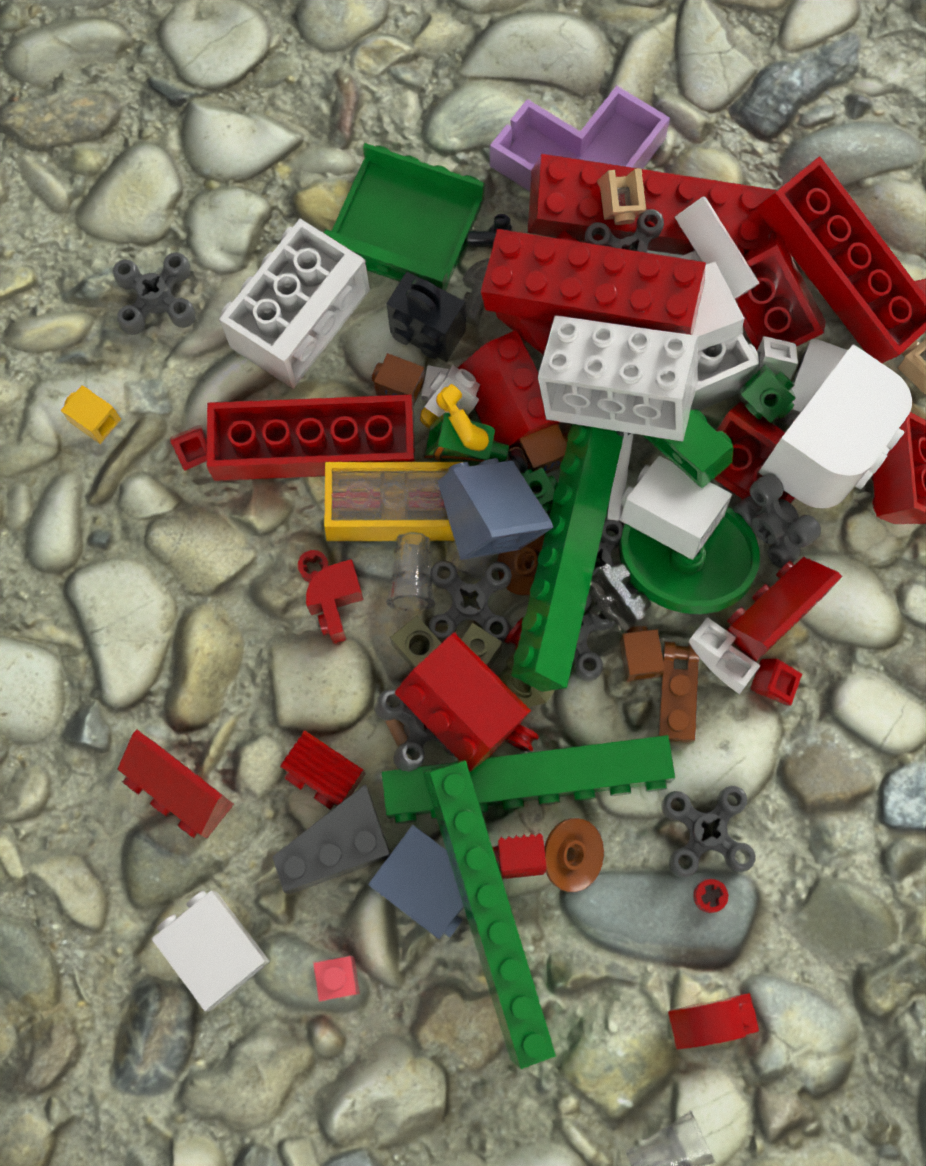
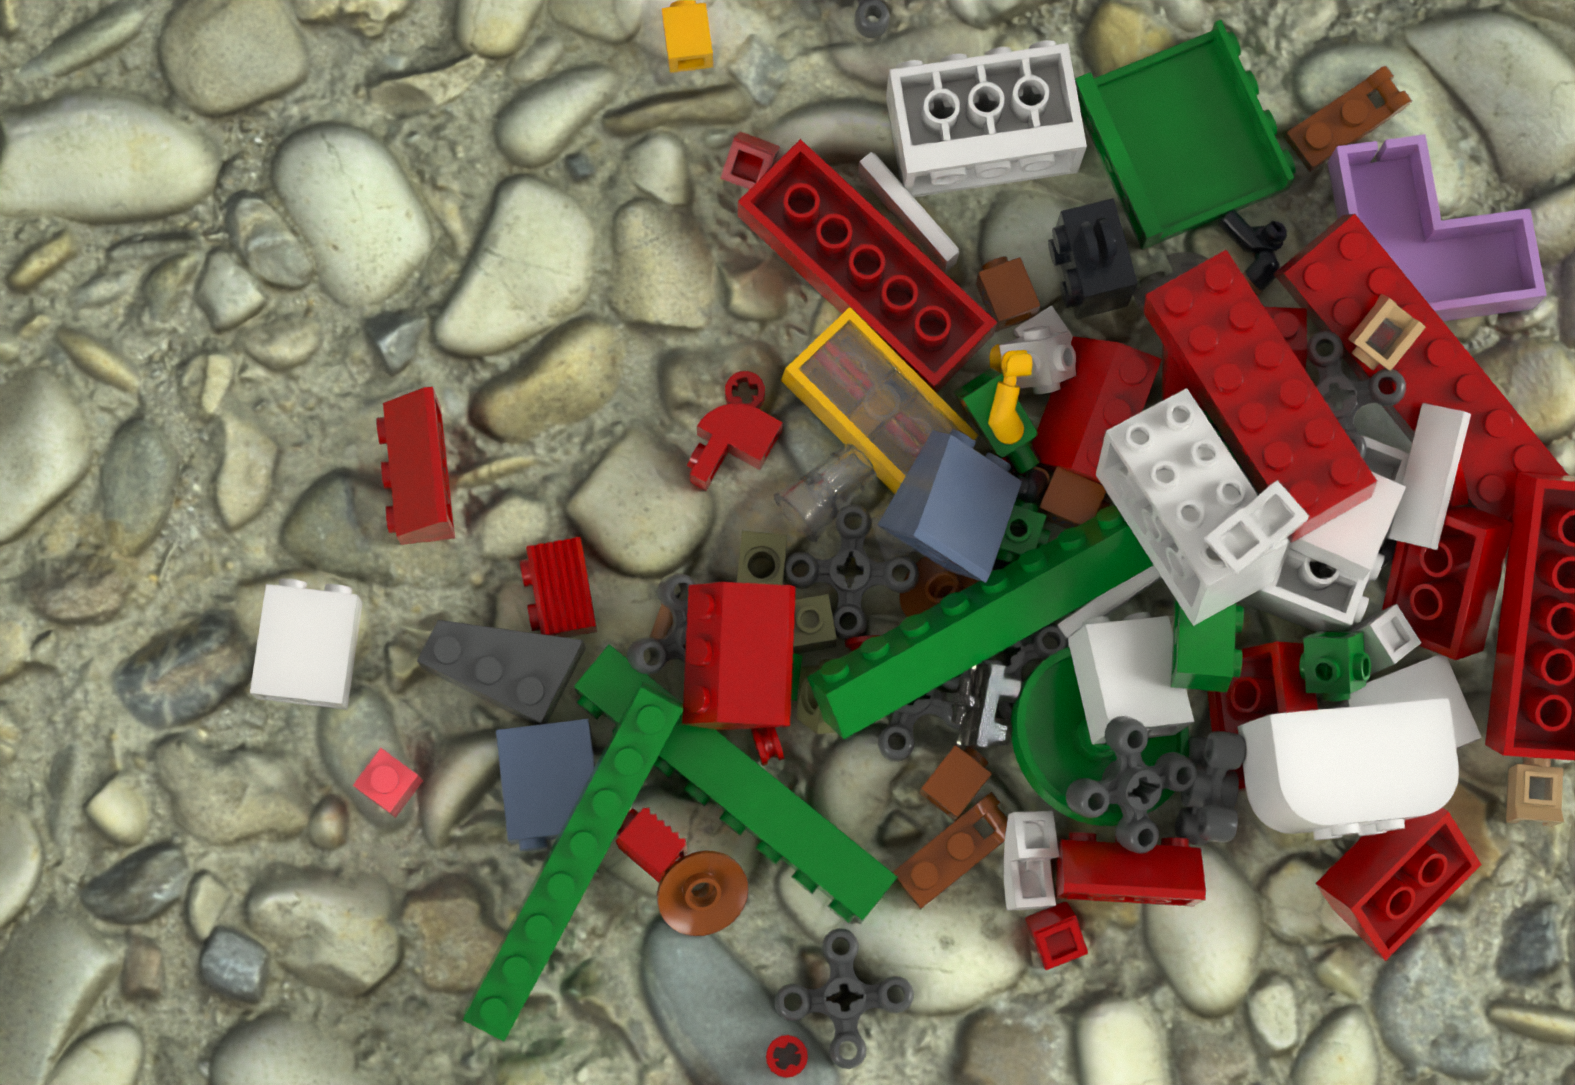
camera: 40 degrees right, 5 degrees up
none -> white tile [858,152,959,273]
none -> dark grey gear [1066,716,1197,853]
none -> white slope [1204,480,1309,575]
none -> dark orange plate [1284,66,1412,172]

